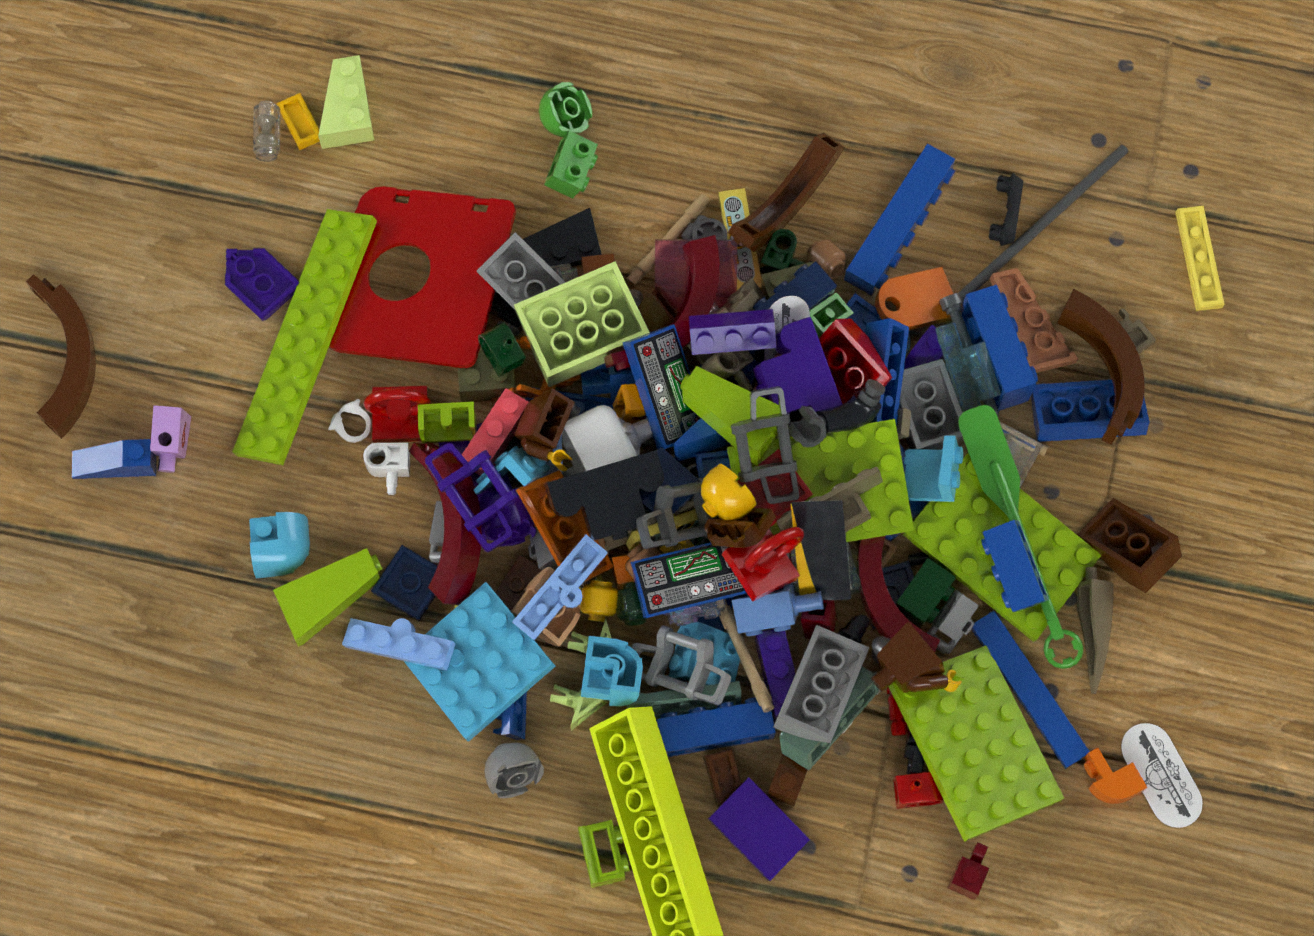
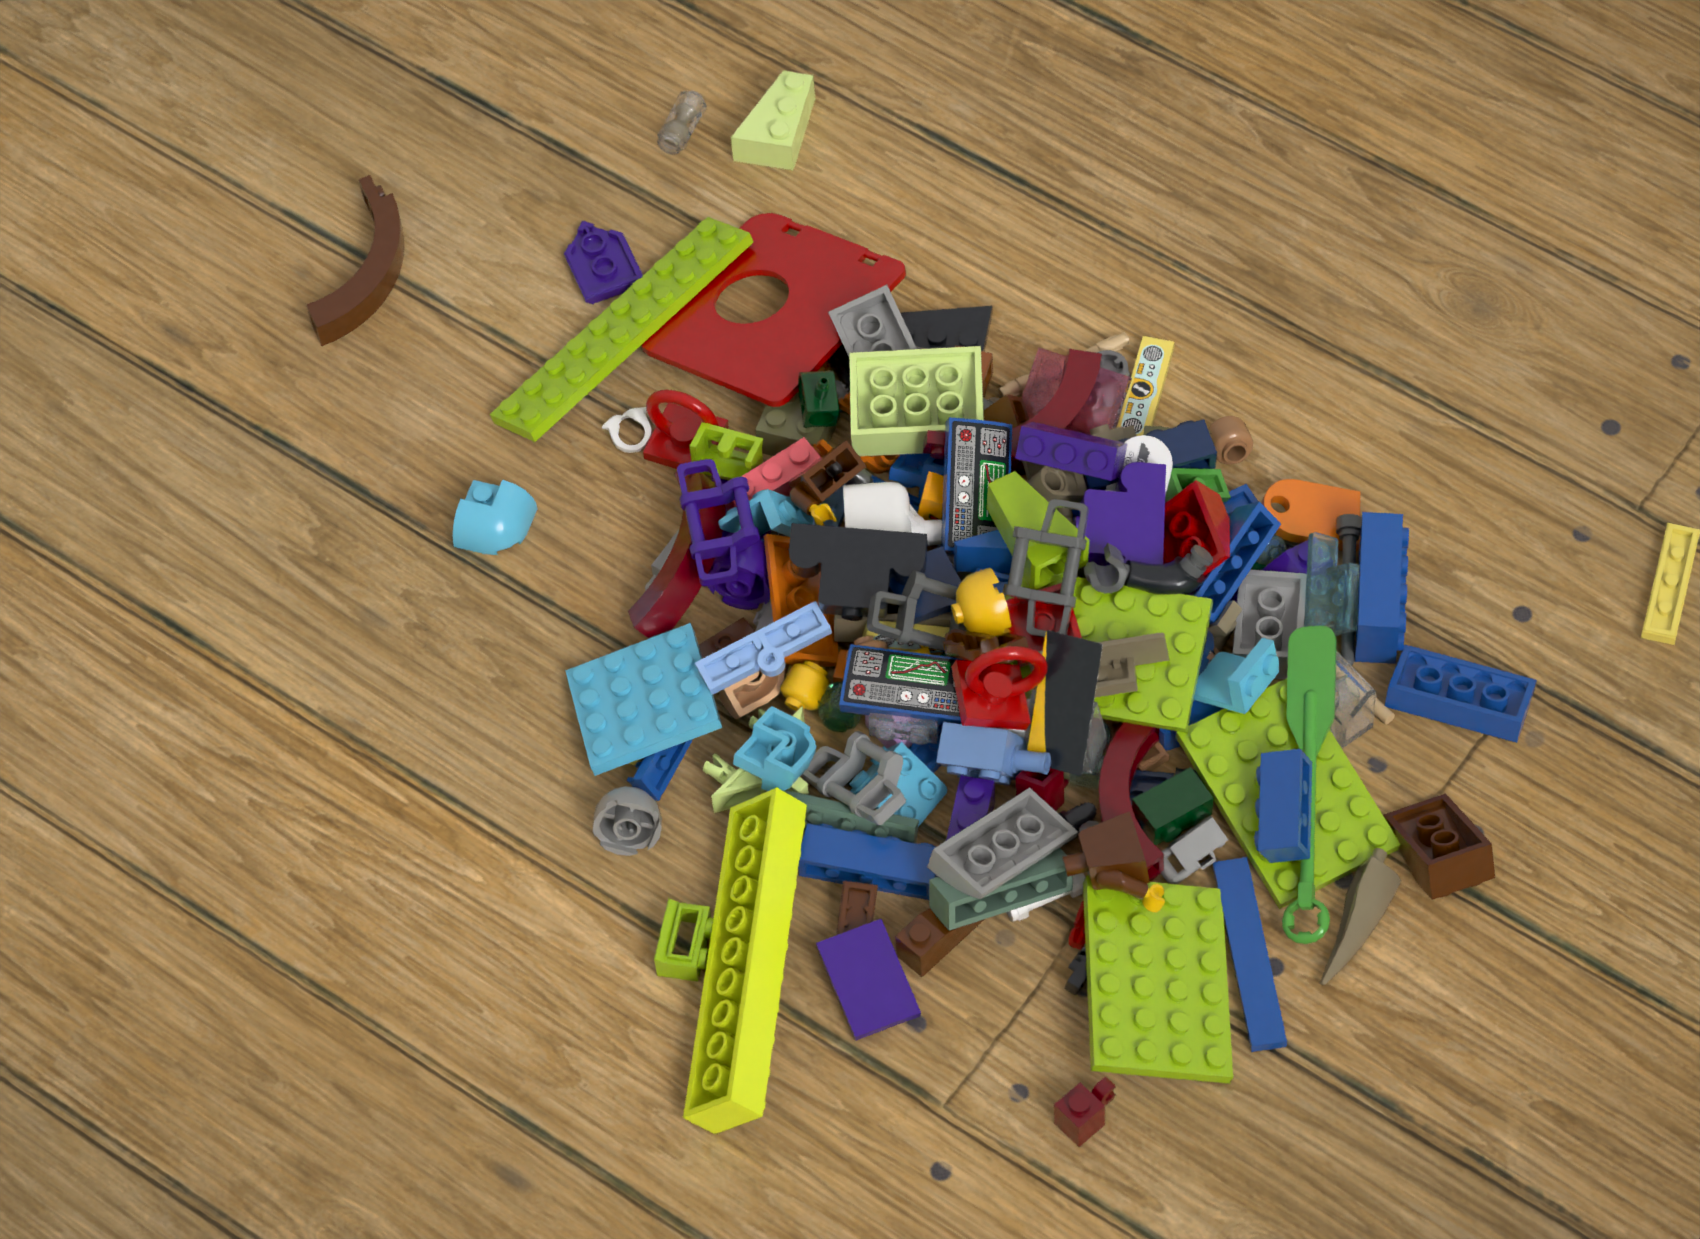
camera: 30 degrees right, 15 degrees down
blue slope [72,439,156,479] -> none
lavender torso [150,406,191,473] -> none
lime slope [273,548,382,647] -> none
yellow tile [276,93,320,151] -> none
light blue hinge [342,618,455,671] -> none
white piece [363,442,410,495] -> none
dark blue tile [371,545,437,621] -> none
bright green cylinder [538,82,593,137] -> none
bright green brick [544,131,598,199] -> none
tan piece [715,599,774,713] -> none
reddish brown arch [728,133,845,252] -> none
dark green piece [760,229,806,274] -> none
blue brick [844,143,956,296] -> none
red piece [893,772,944,809] -> none
dark grey piece [959,145,1128,301] -> none
black piece [988,173,1024,246] -> none
nougat wing [990,268,1079,373] -> none
reddish brown arch [1057,289,1145,445] -> none
orange brick [1084,748,1148,804] -> none
dark tan plate [1112,308,1156,354] -> none
white sticker [1121,723,1203,828] -> none

